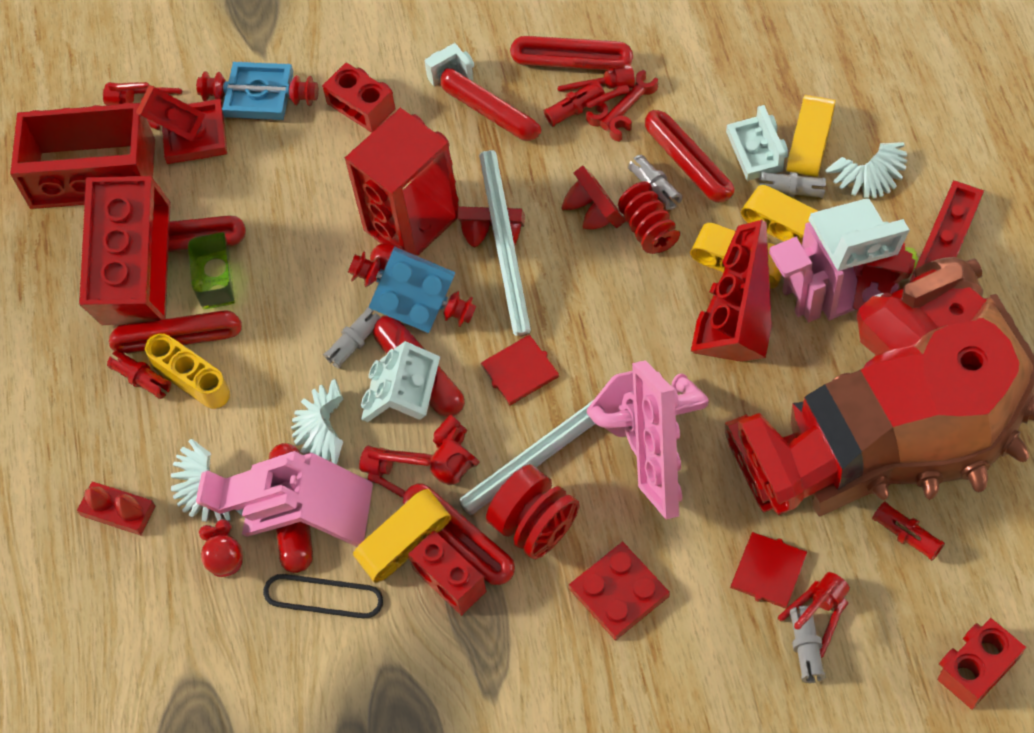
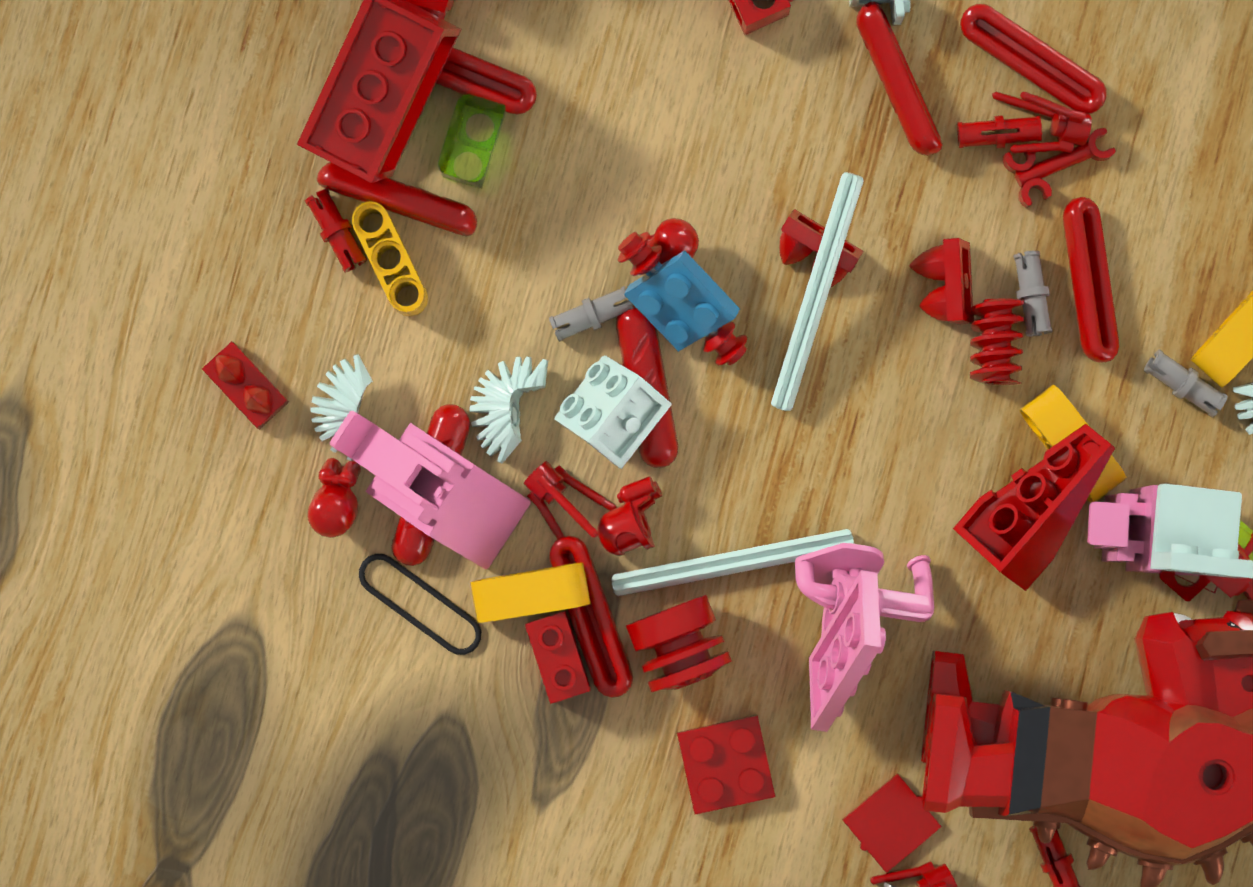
camera: 25 degrees right, 25 degrees up
red hose [344,107,459,256] -> none
red piece [481,334,559,406] -> none
light aqua bracket [726,105,788,181] -> none
yellow beam [740,185,817,245] -> none

